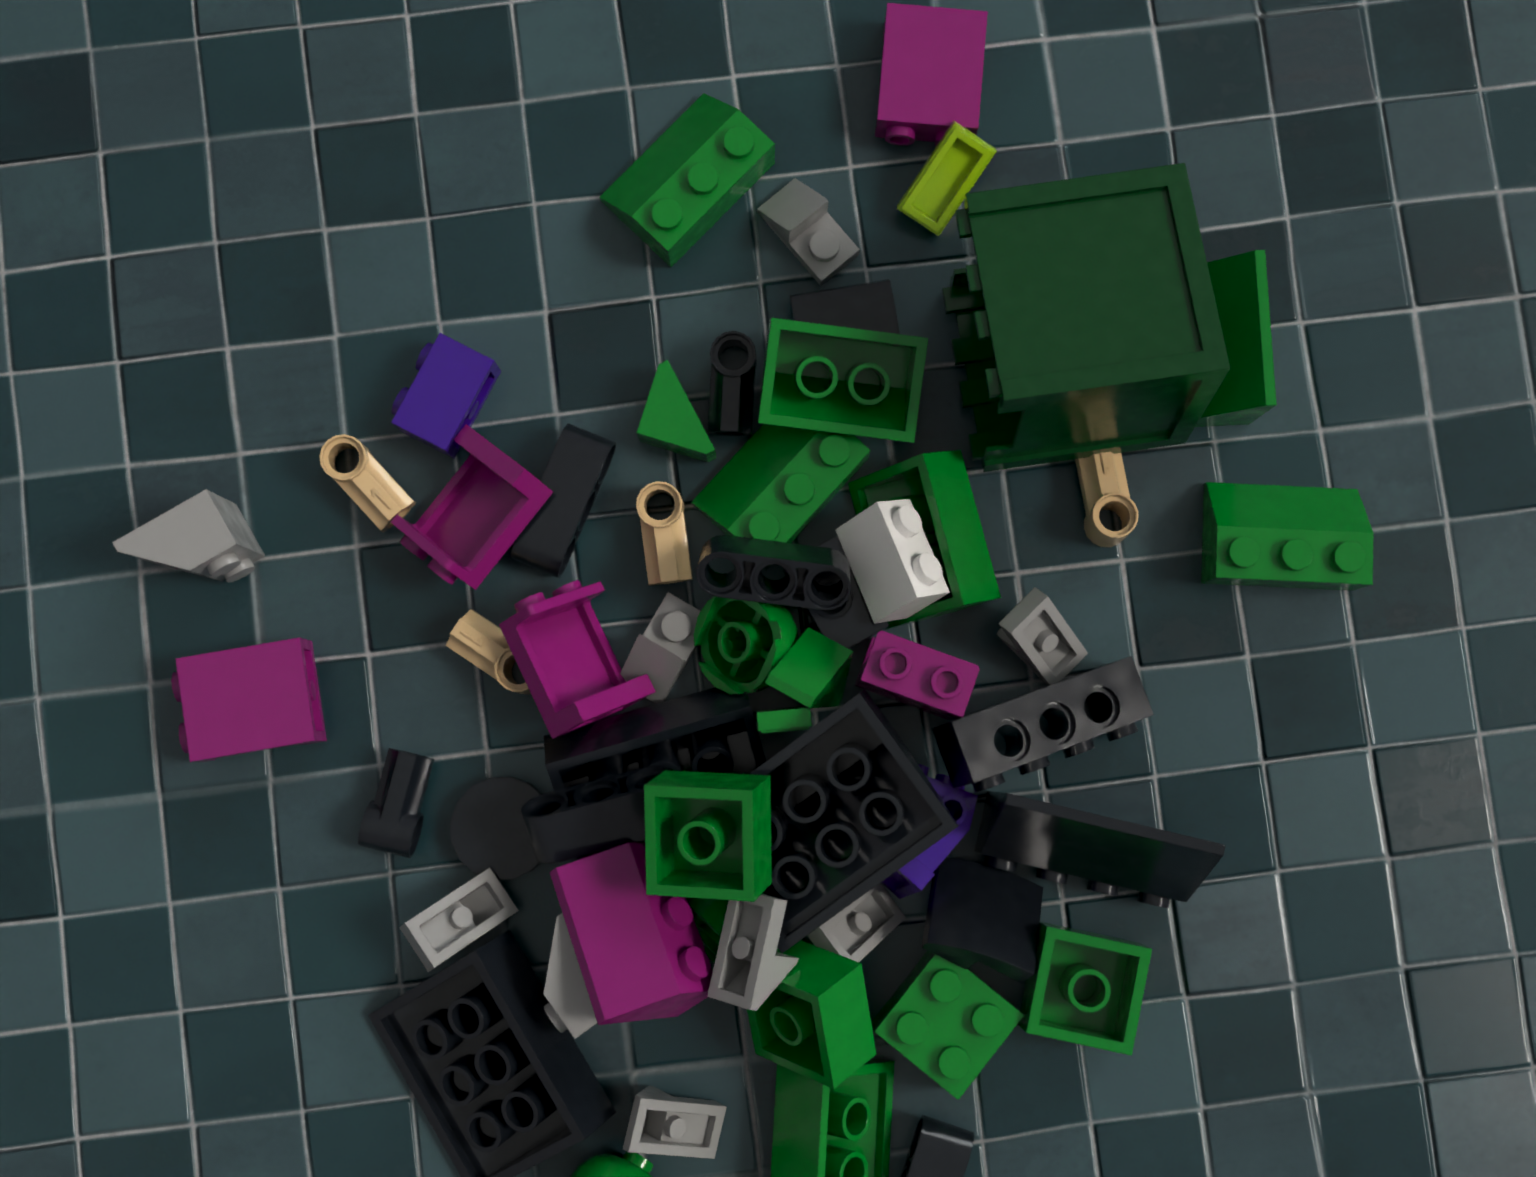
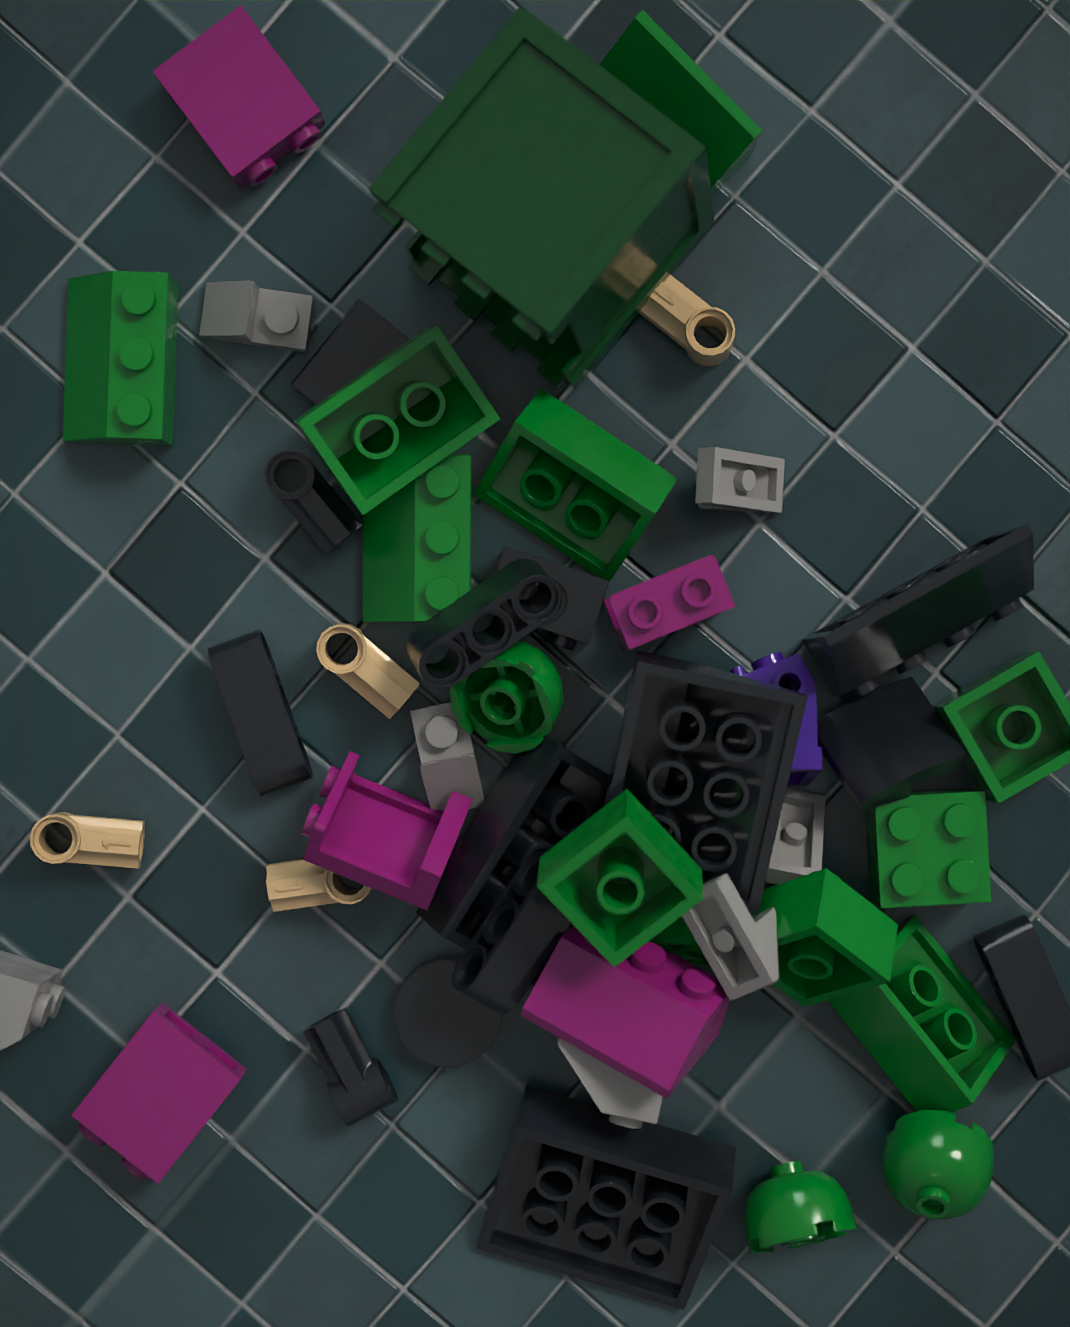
camera: 40 degrees left, 5 degrees up
dark purple brick [391,333,501,459] -> none
magenta panel [391,424,553,590] -> none
light grey slope [399,867,519,972] -> none
light grey slope [623,1086,727,1159] -> none
green slope [637,360,716,463] -> none
green tile [757,706,812,733] -> none
green slope [765,627,853,708] -> none
white brick [835,499,950,624] -> none
lime tile [897,121,997,236] -> none
black brick [932,656,1154,793] -> none
green slope [1201,482,1374,591] -> none

